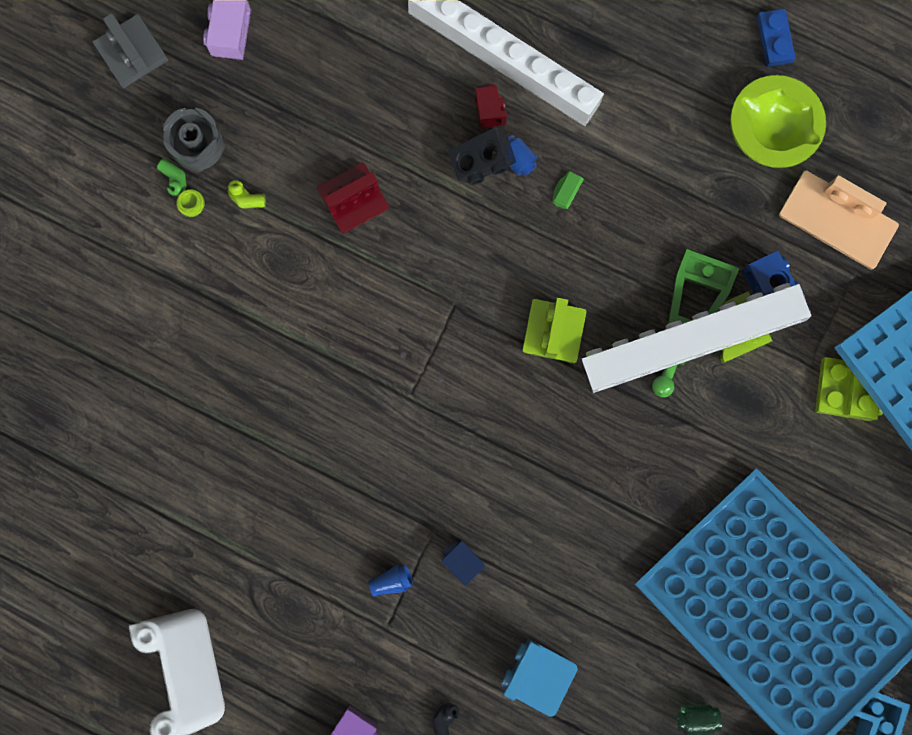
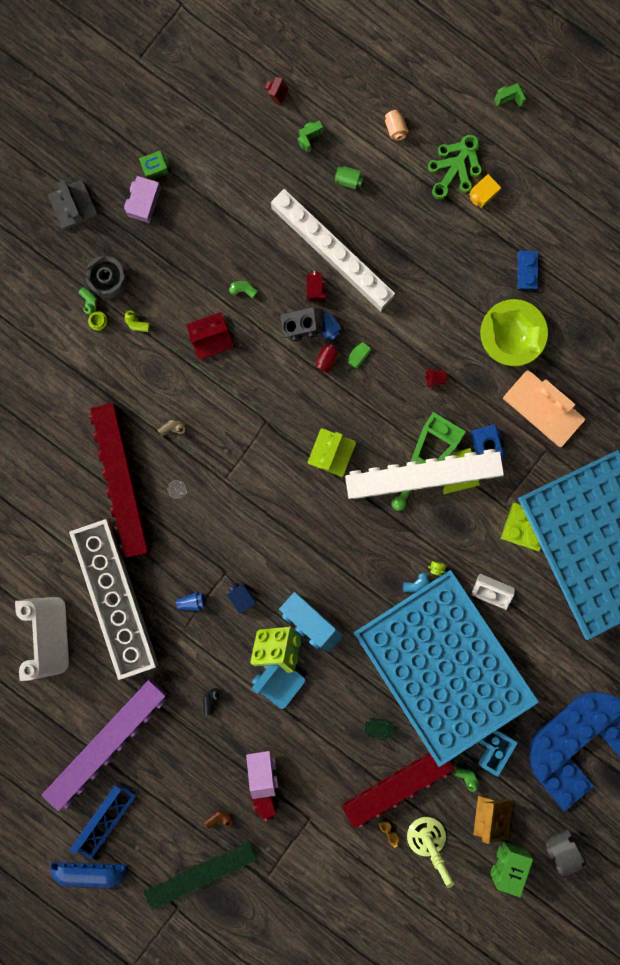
camera: 20 degrees right, 5 degrees up
none -> white brick [69,519,159,680]
none -> dark red brick [89,403,150,558]
none -> dark tan arm [157,420,186,437]
none -> clear plate [167,480,187,499]
none -> bright green arm [229,281,258,299]
none -> lime bracket [250,627,301,673]
none -> dark azure wedge [279,592,344,652]
none -> dark red brick [315,344,340,374]
none -> dark azure arm [403,573,429,592]
none -> dark red piece [425,369,447,388]
none -> lime plate [428,561,447,576]
none -> white slope [471,574,515,610]

